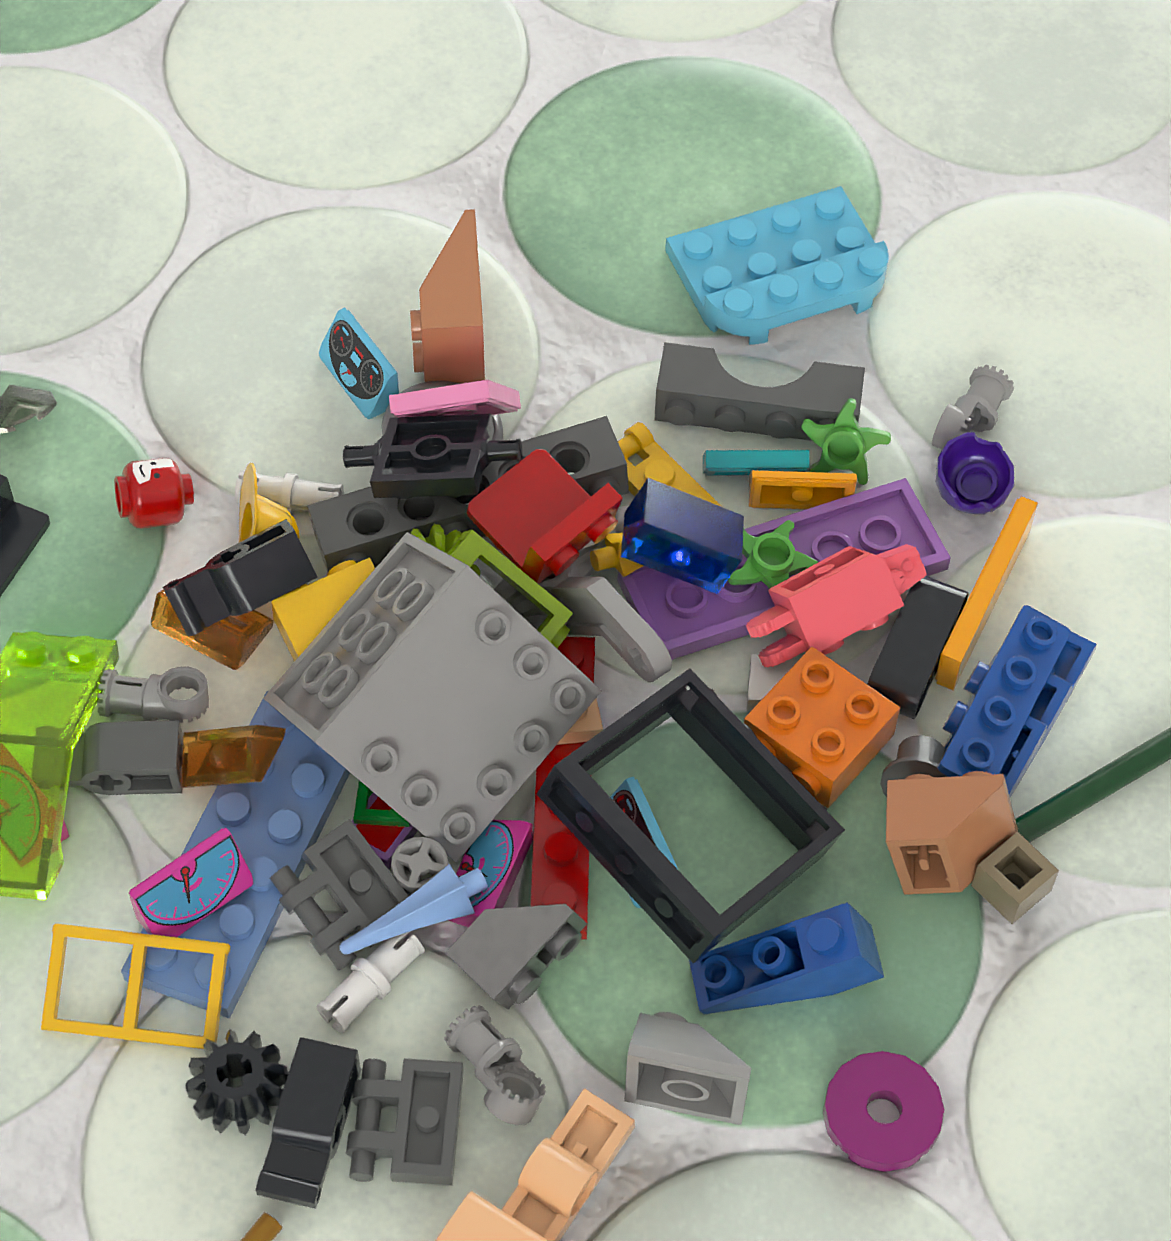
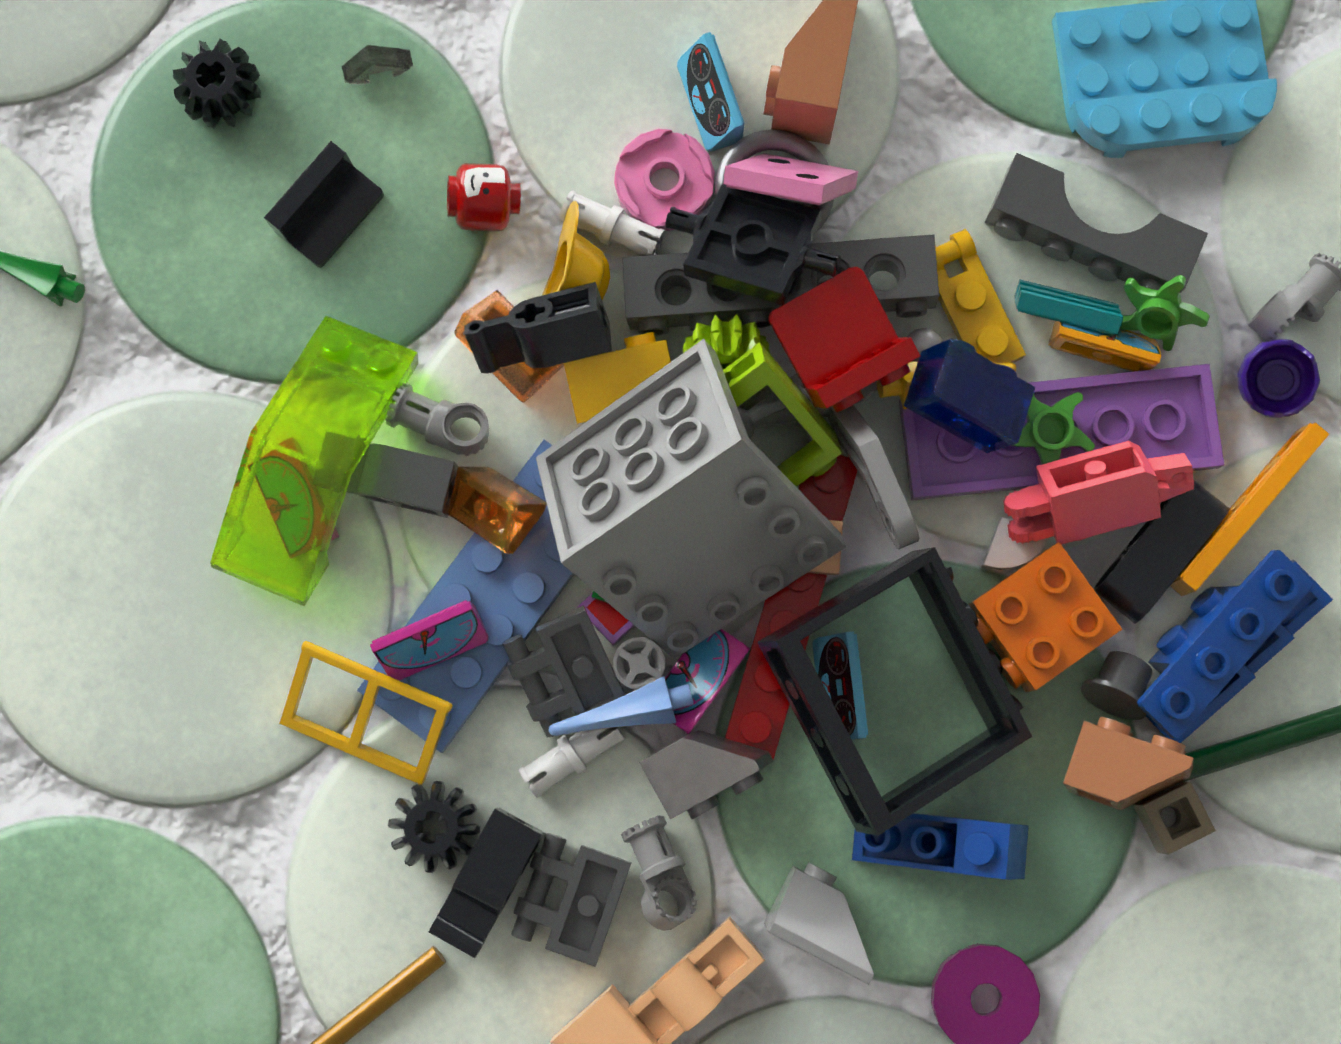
camera: 20 degrees right, 25 degrees up
none -> bright pink tile [614,129,715,231]

